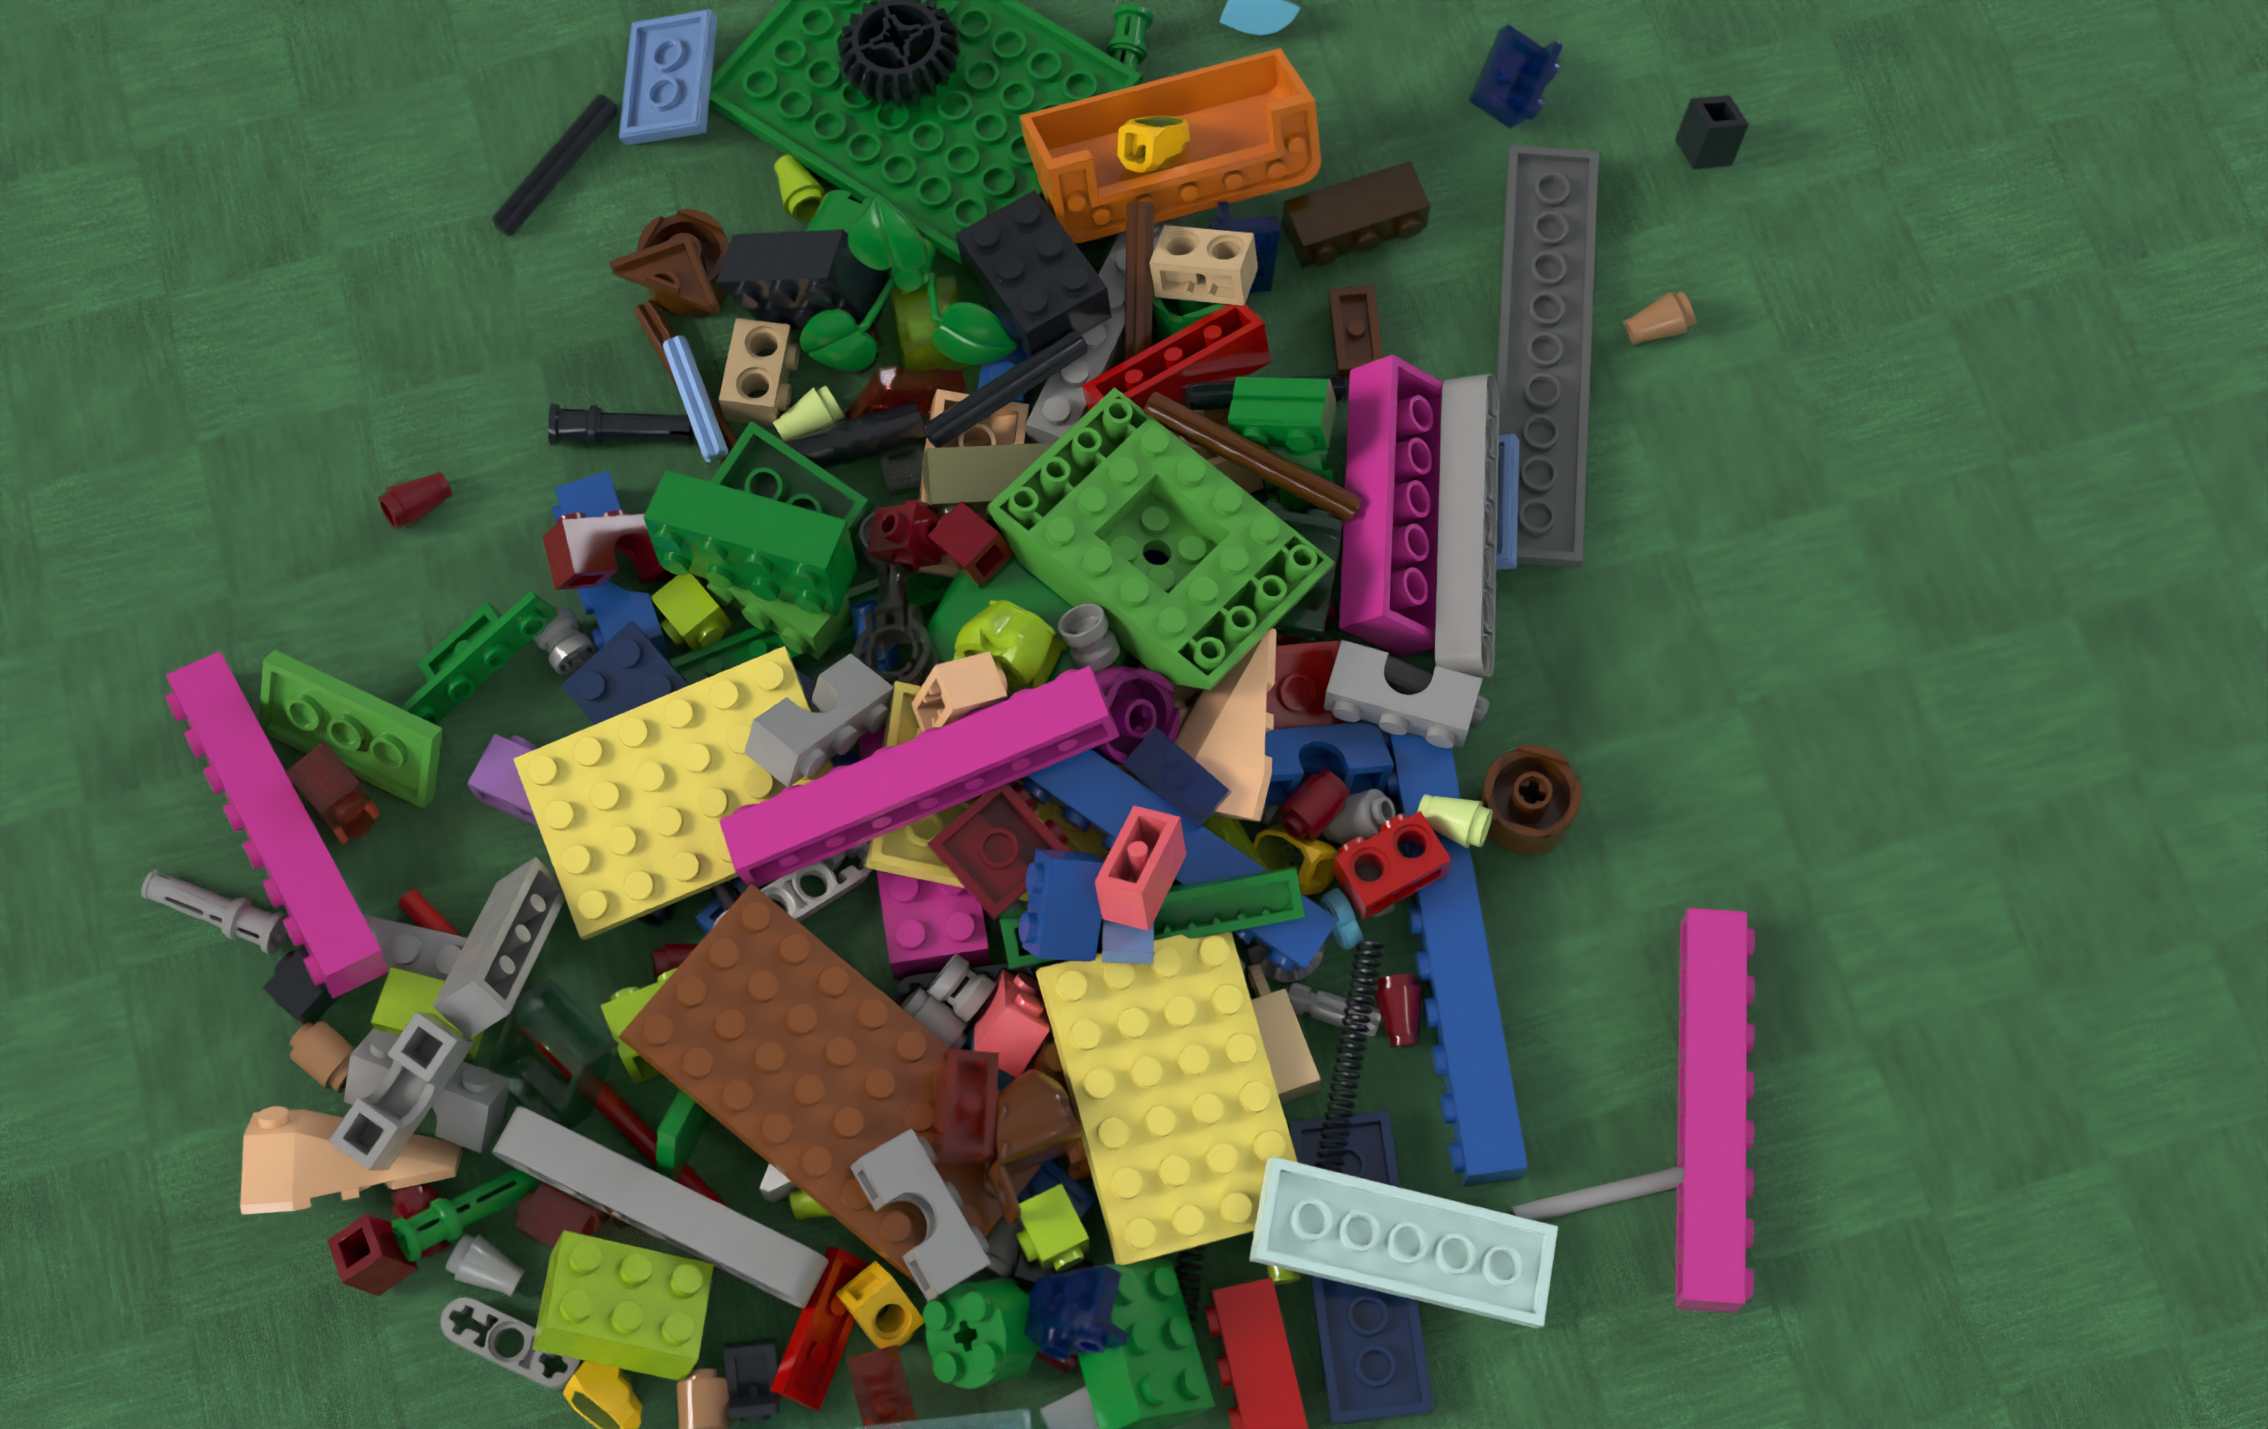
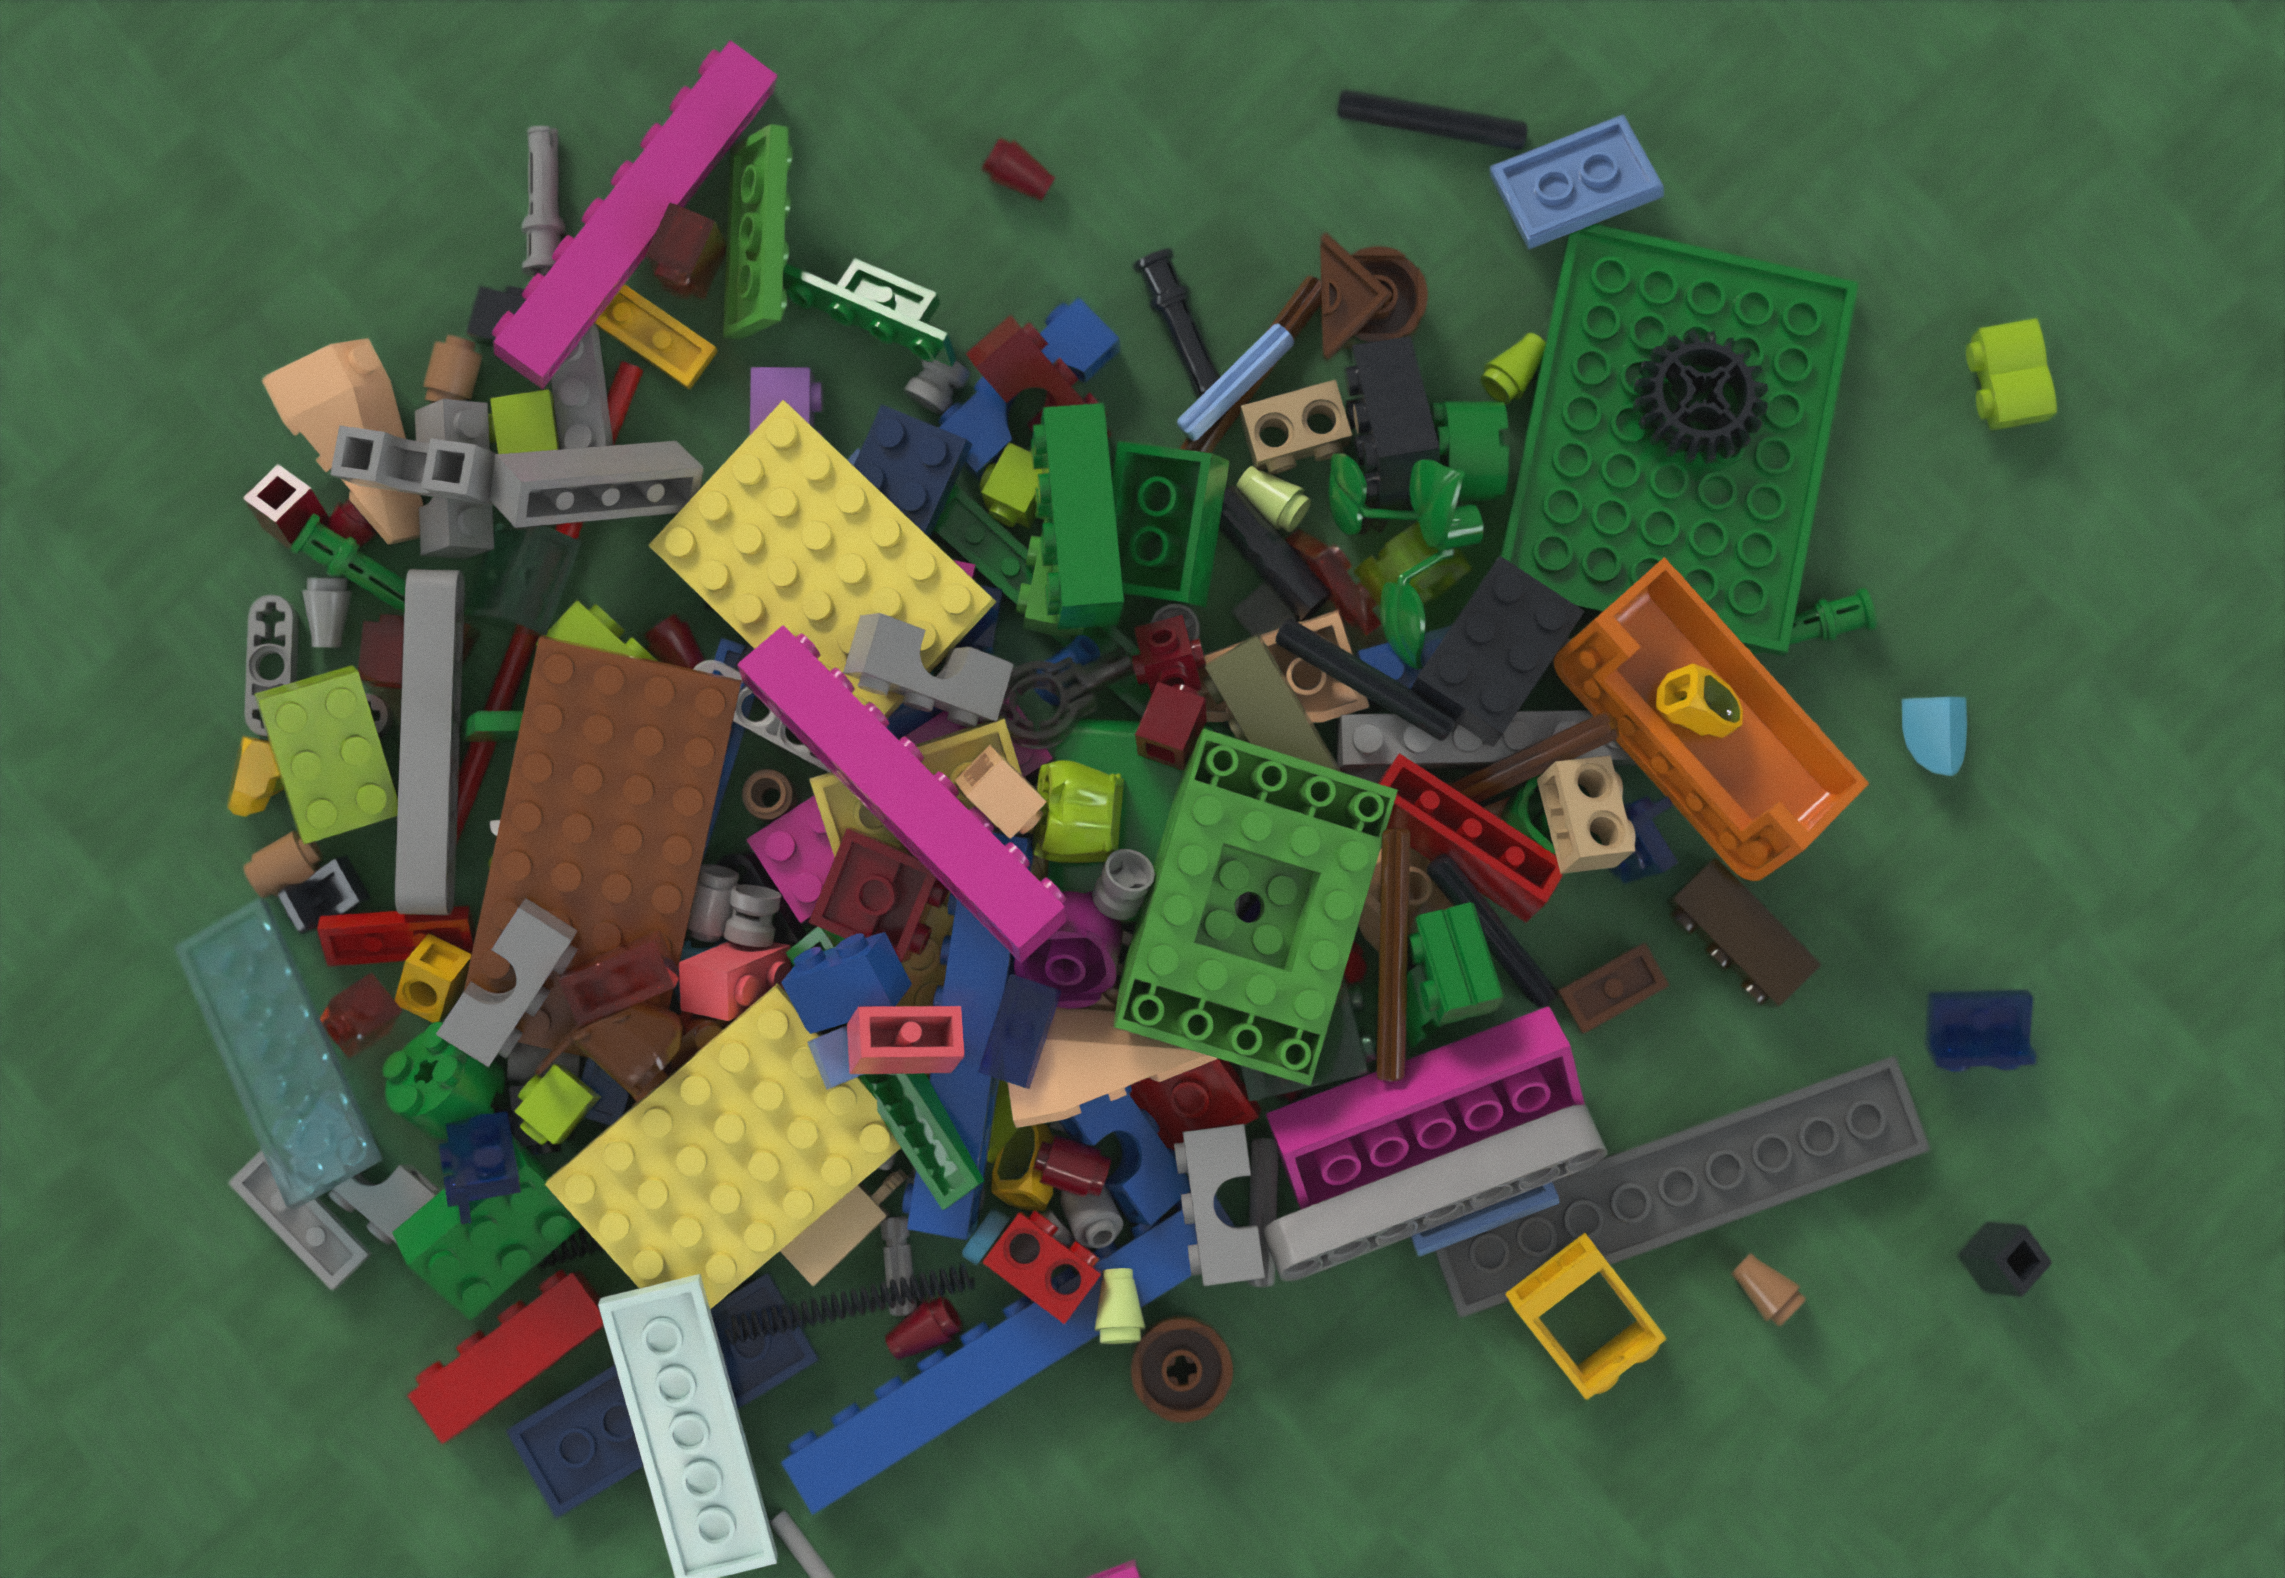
camera: 65 degrees right, 15 degrees up
none -> yellow plate [594,284,718,390]
none -> medium nougat brick [742,769,797,823]
none -> yellow window [1505,1233,1667,1401]

